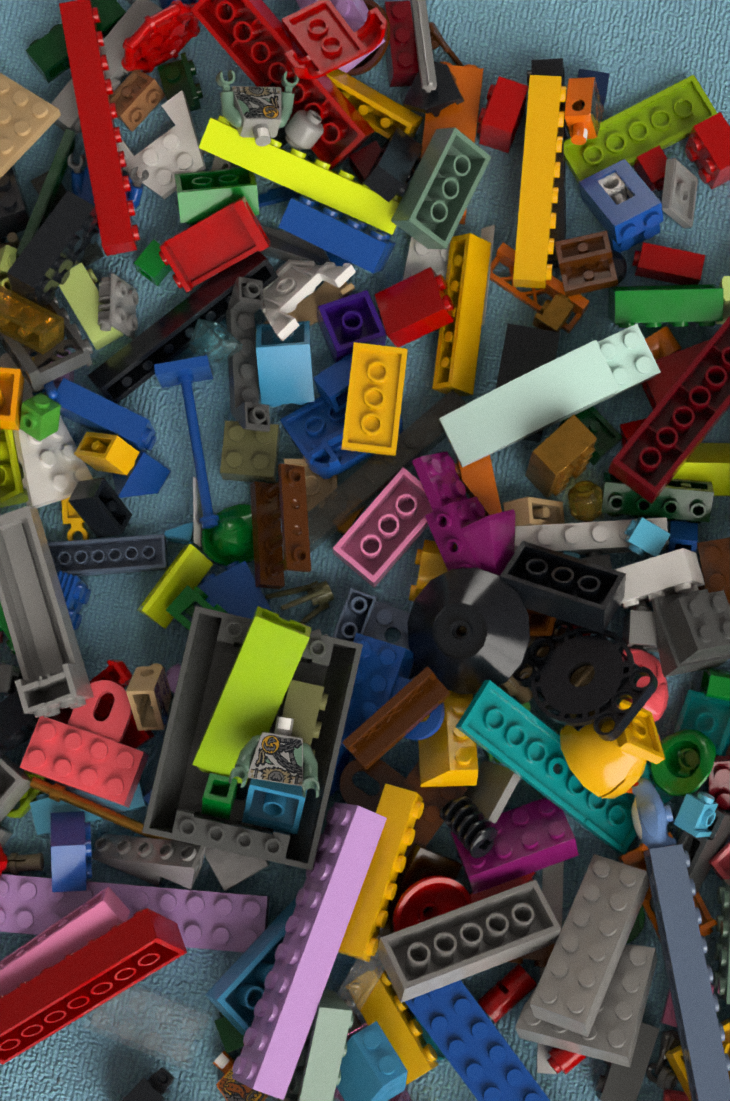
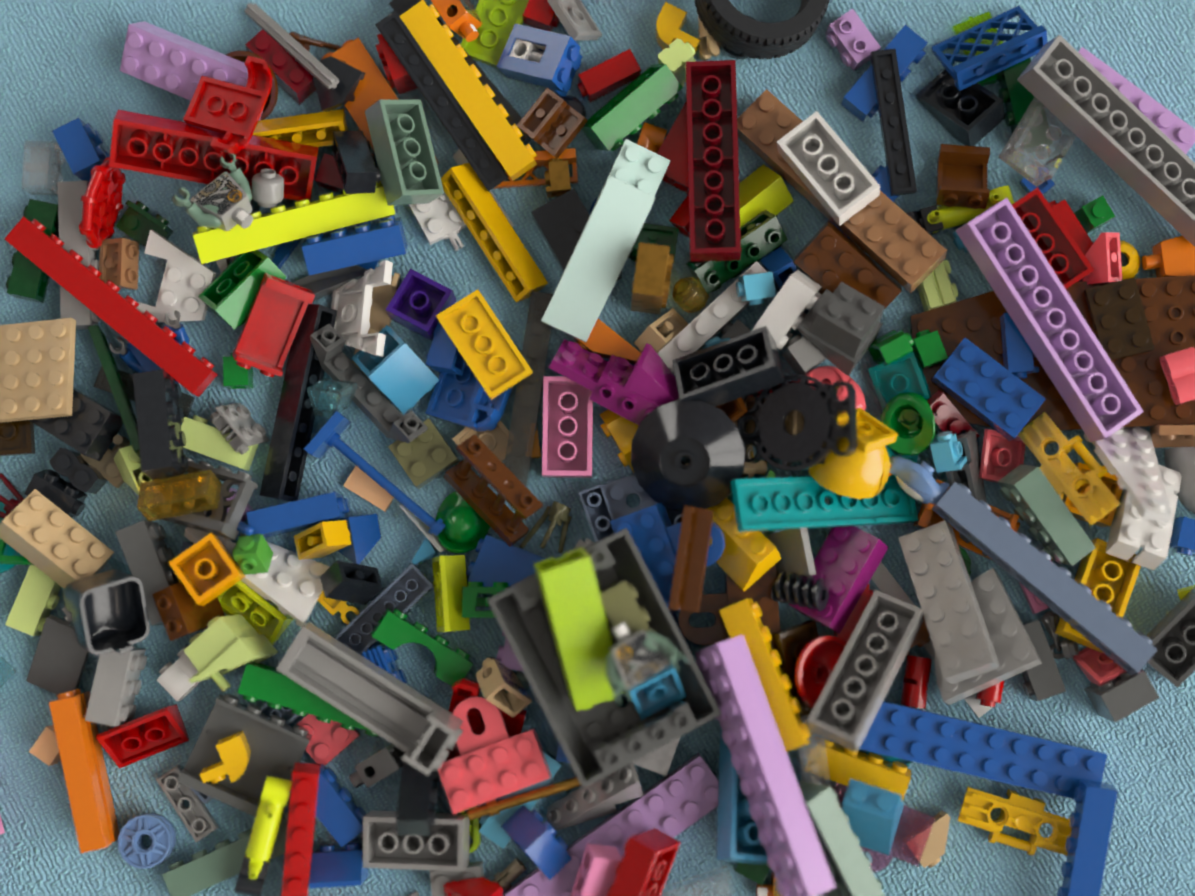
camera: 40 degrees left, 5 degrees up
green brick [202,773,238,820] -> none
red brick [374,267,454,348] -> none
none -> light nougat tile [343,466,394,512]
none -> green arch [371,608,473,687]
none -> black tile [375,10,509,192]

